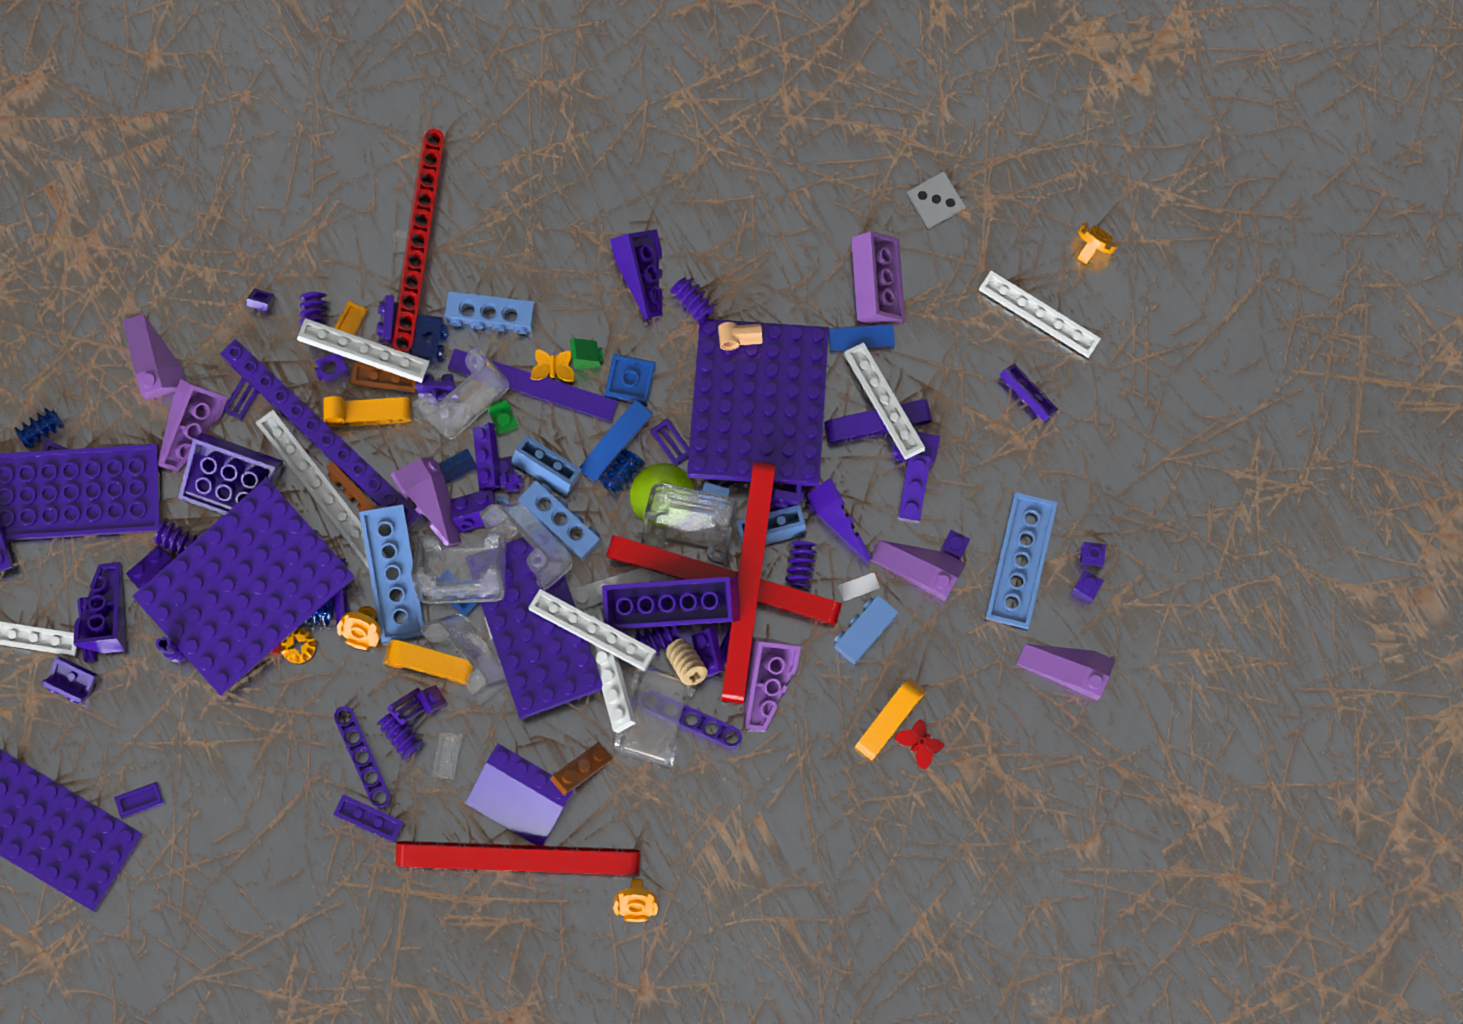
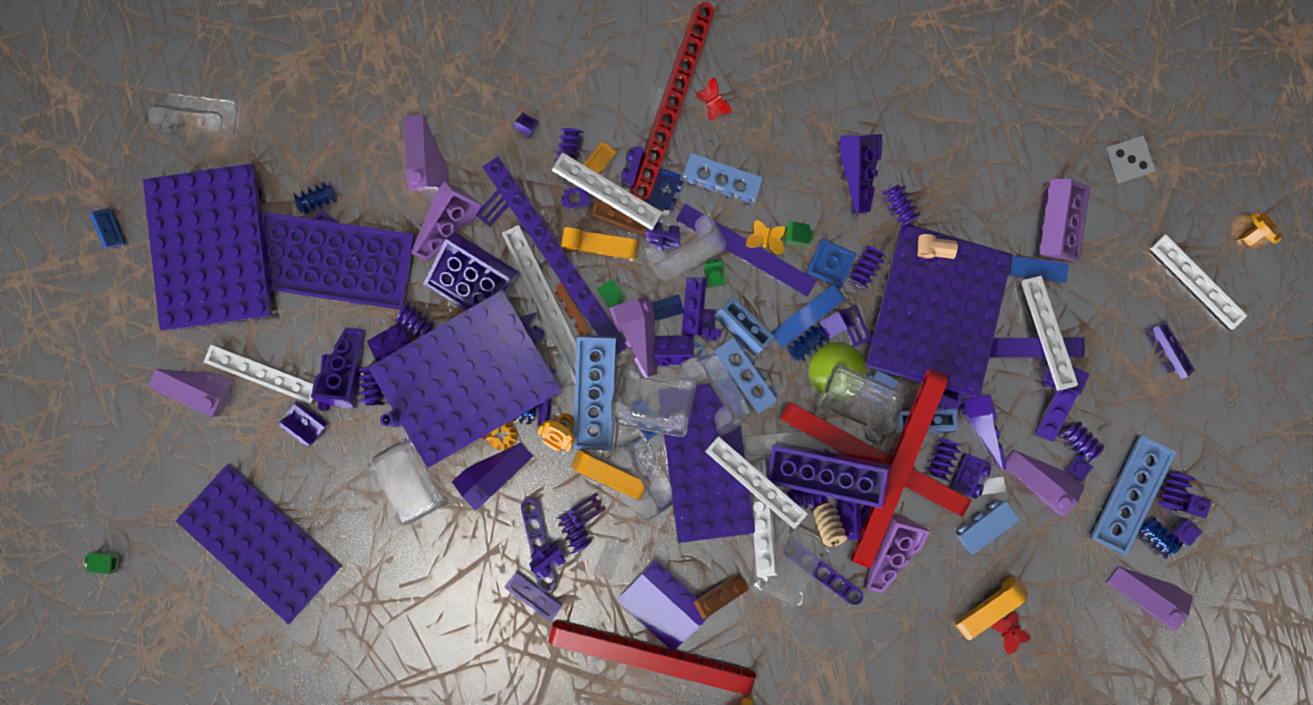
camera: 10 degrees right, 10 degrees up
dark purple tile [114,782,165,819] -> none
dark purple plate [416,685,447,714] -> none
none -> dark purple piece [358,367,385,406]
none -> clear windscreen [368,437,447,526]
none -> dark purple wedge [452,443,534,511]
none -> dark purple slope [520,313,546,343]
none -> dark purple hips [529,542,565,578]
none -> green brick [597,279,625,309]
none -> red piece [696,77,732,120]
none -> brick [819,309,853,339]
none -> dark purple piece [849,246,886,290]
none -> dark purple bracket [951,453,992,499]
none -> dark purple piece [1060,421,1104,463]
none -> clear blue piece [1140,516,1183,559]
none -> dark purple piece [1158,471,1196,514]

